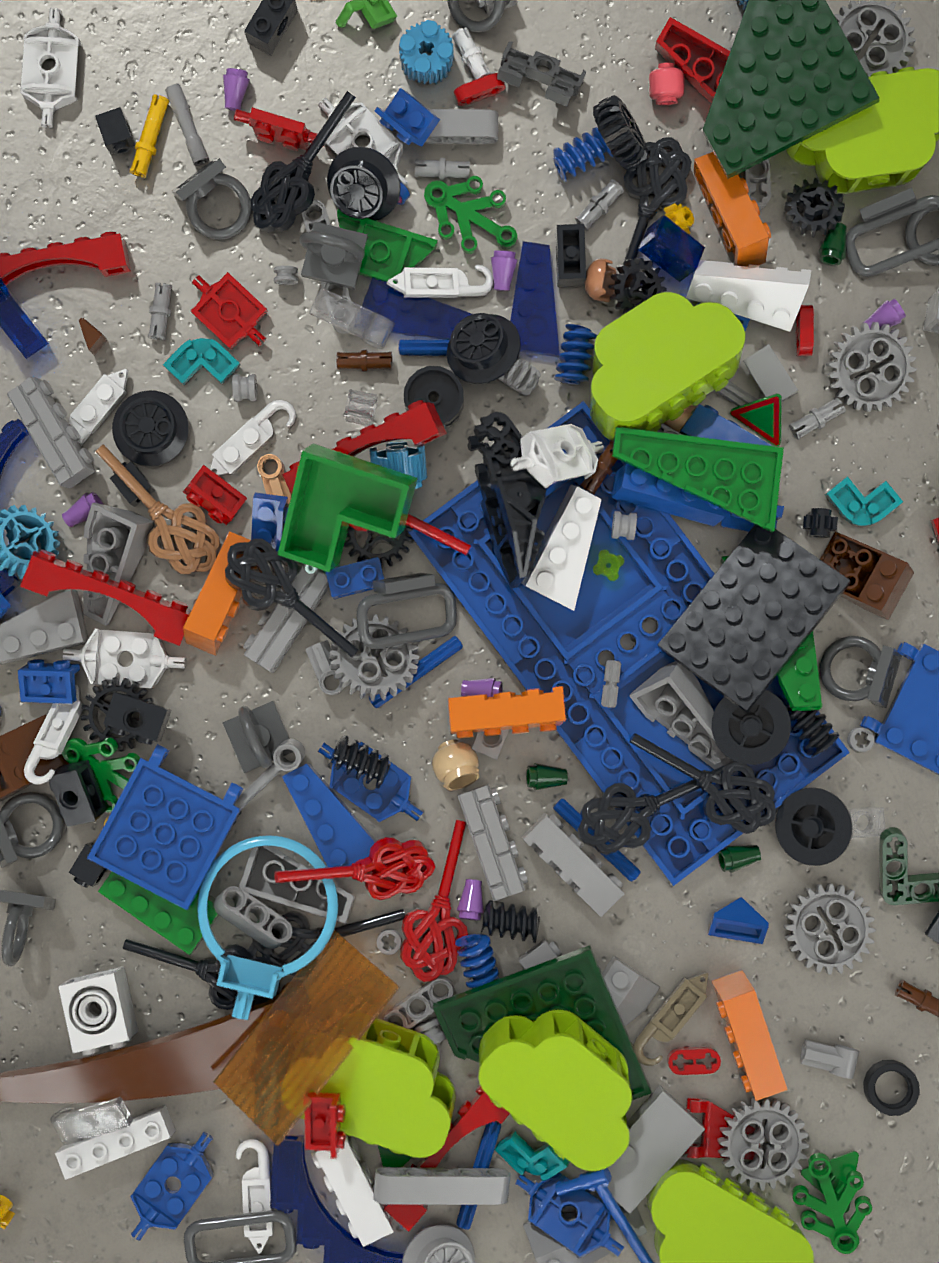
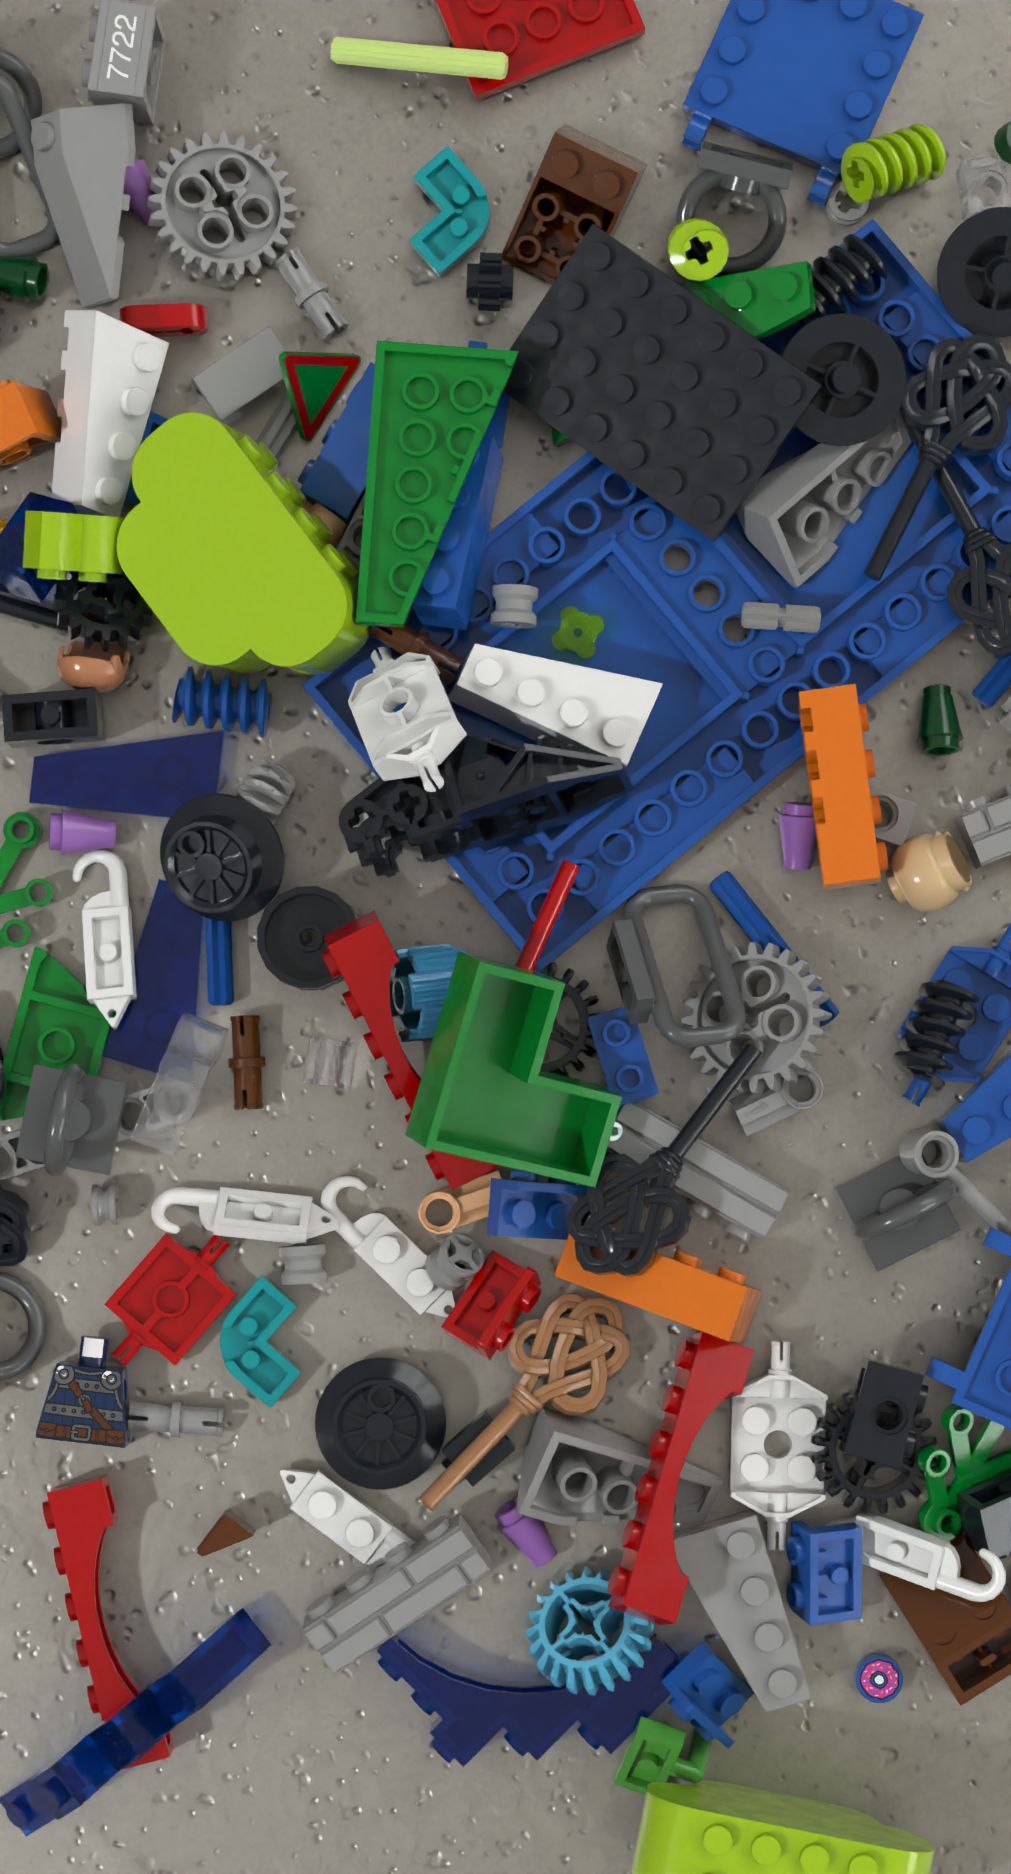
camera: 95 degrees left, 0 degrees up
none -> lime brick [23,511,124,583]
none -> light grey wedge [31,103,136,308]
none -> torso [35,1336,131,1448]
none -> white plate [151,1187,339,1245]
none -> light grey wheel [425,1232,484,1291]
none -> lime piece [666,218,729,281]
none -> lime piece [841,124,946,203]

